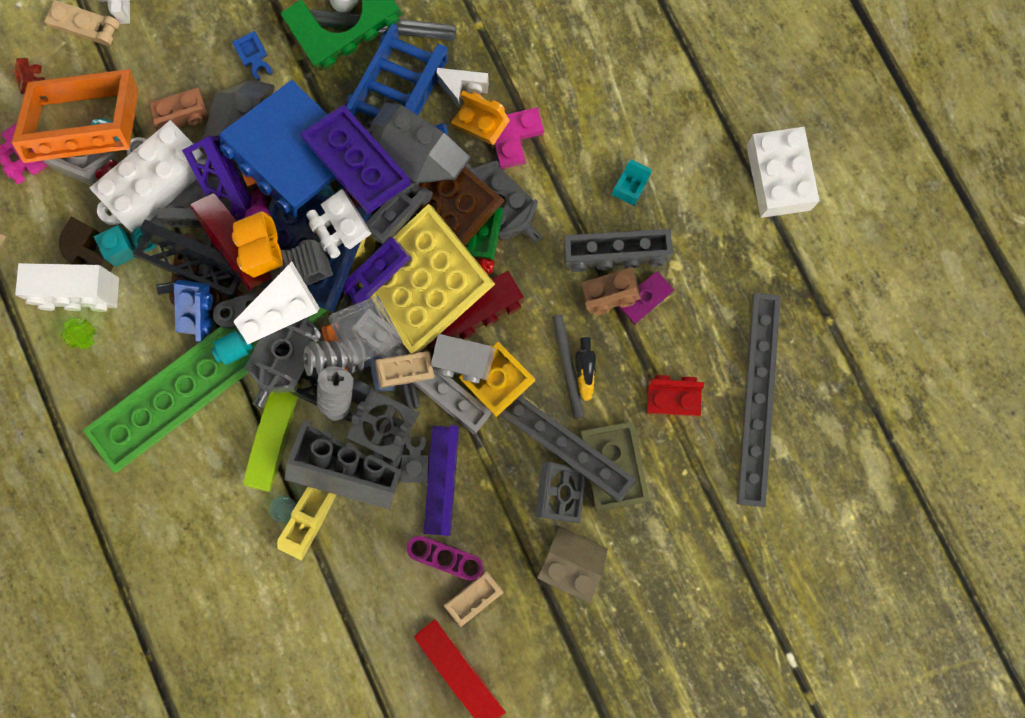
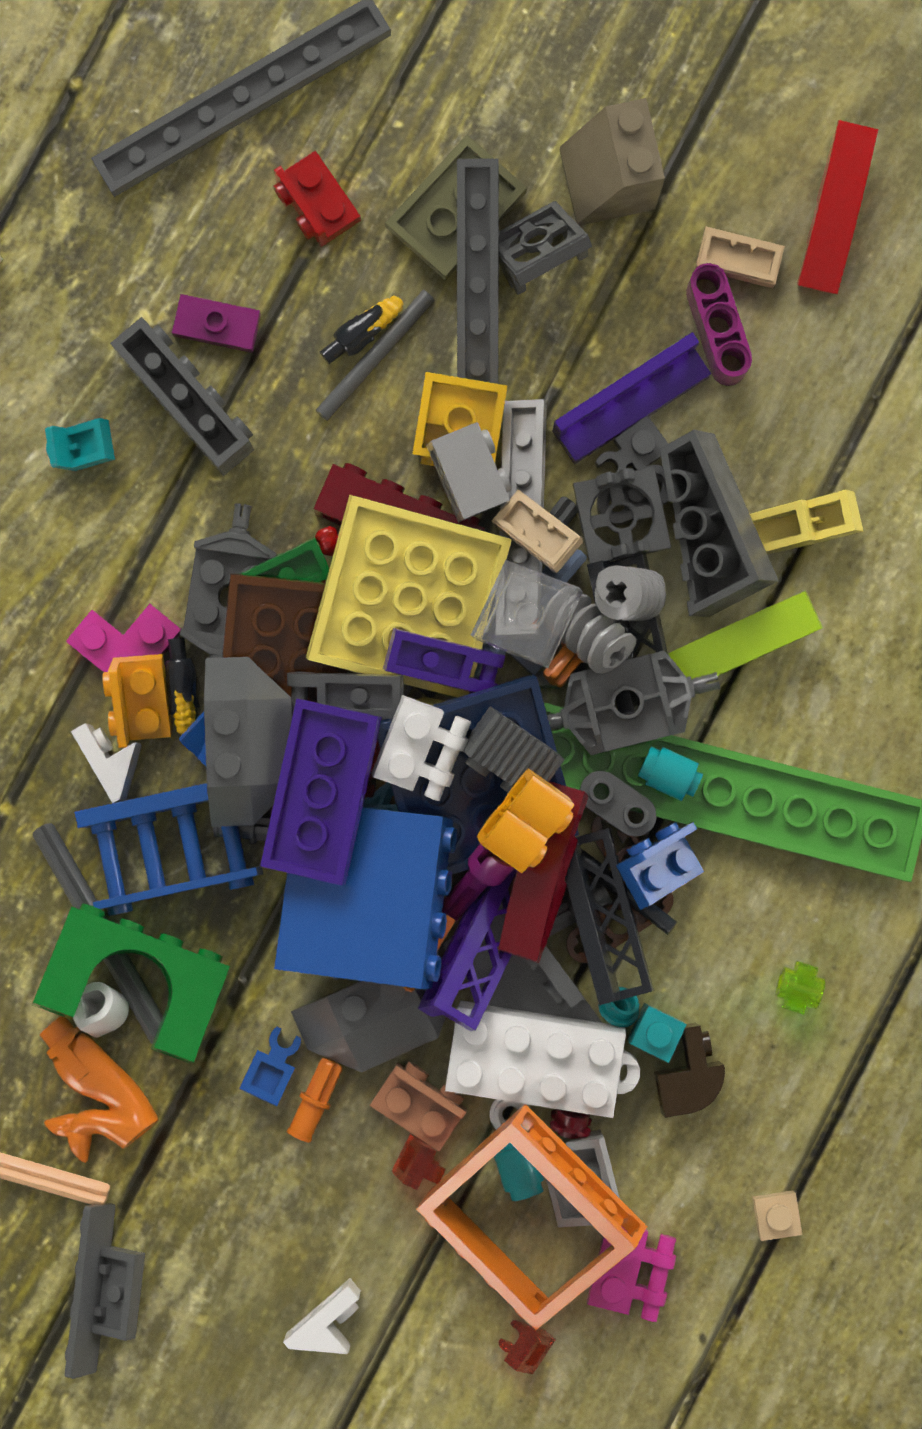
camera: 130 degrees left, 5 degrees up
white brick [15,263,119,312] -> none
tan plate [45,0,120,46] -> none
white wing [233,261,320,344] -> none
clear light blue plate [269,496,296,523] -> none
medium nougat bracket [582,267,641,315] -> none
none -> black piece [164,637,200,735]
none -> orange axle [286,1058,343,1143]
none -> clear red tile [392,1134,446,1190]

